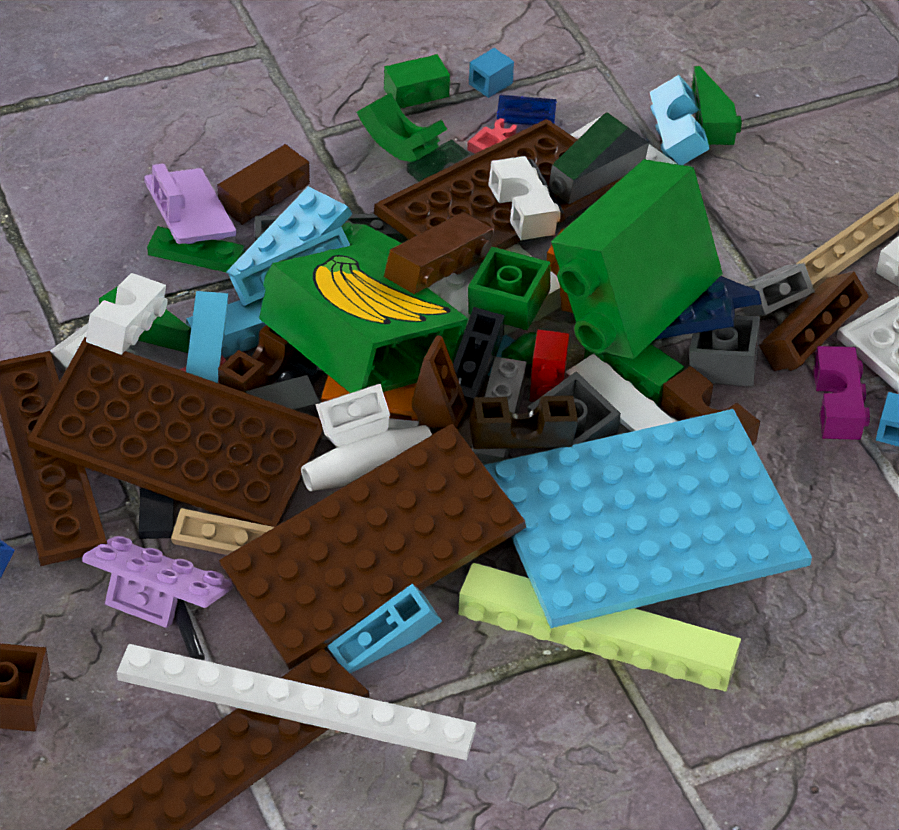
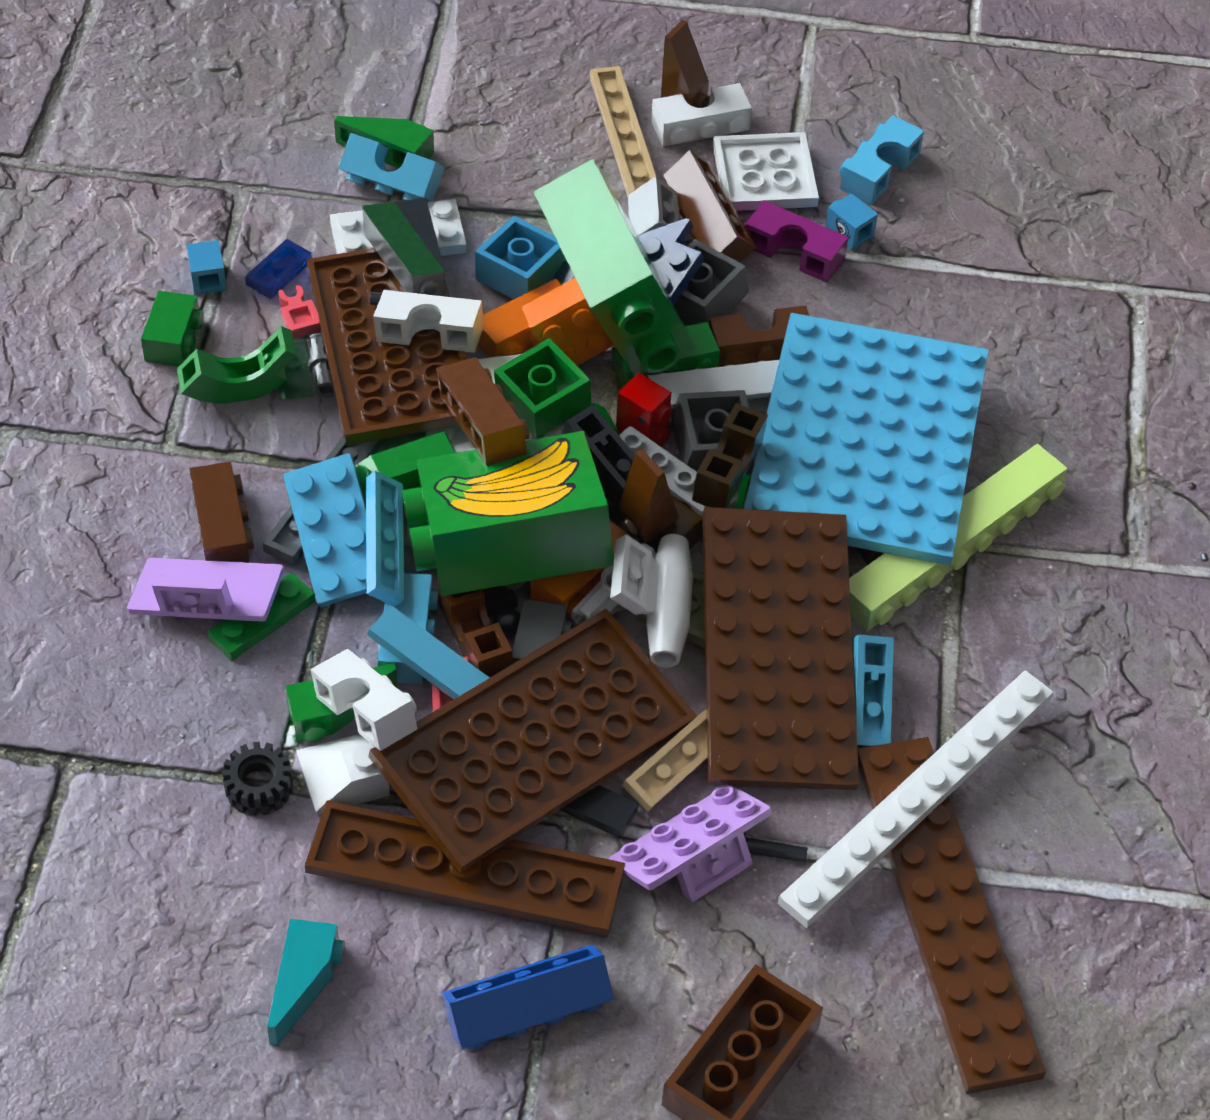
camera: 60 degrees left, 5 degrees up
none -> black tyre [222,742,293,816]

